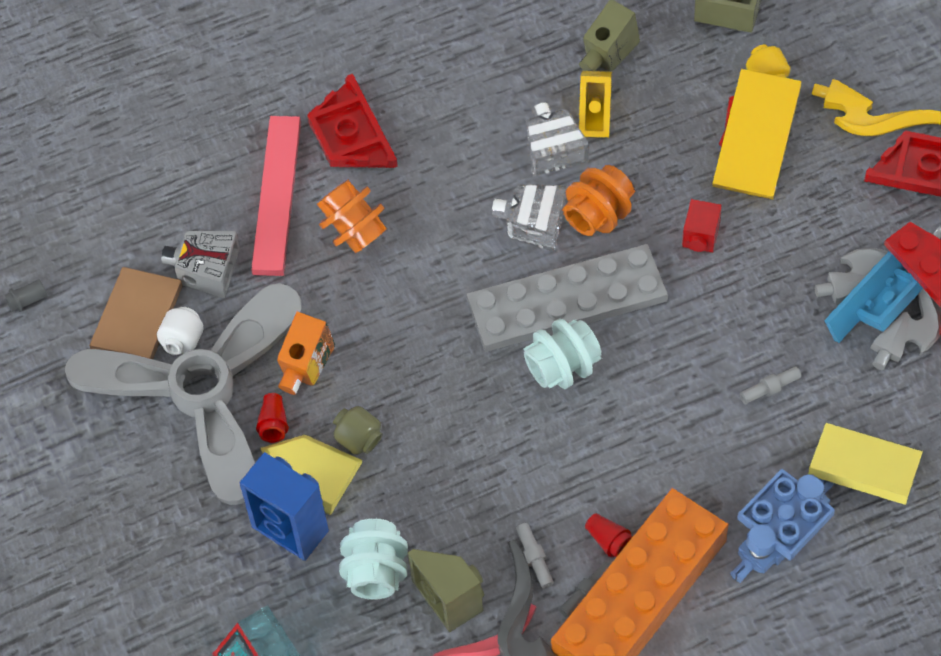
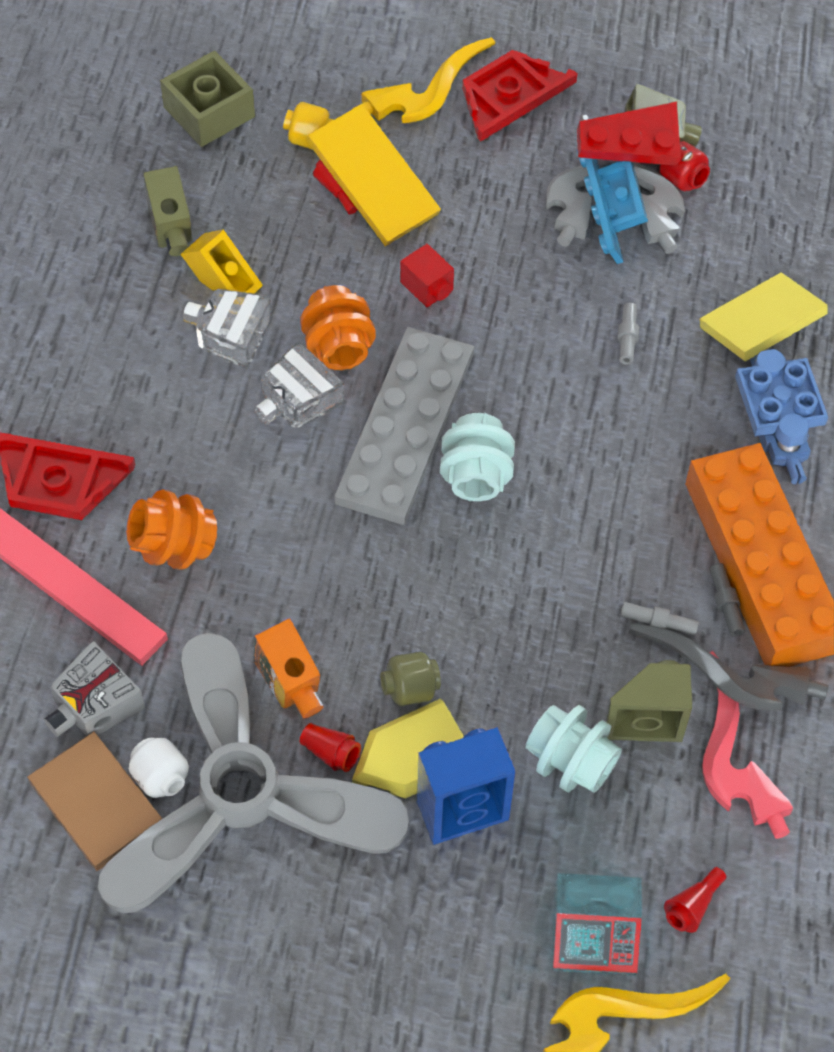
camera: 60 degrees left, 0 degrees up
red cone [585,513,633,558] -> none

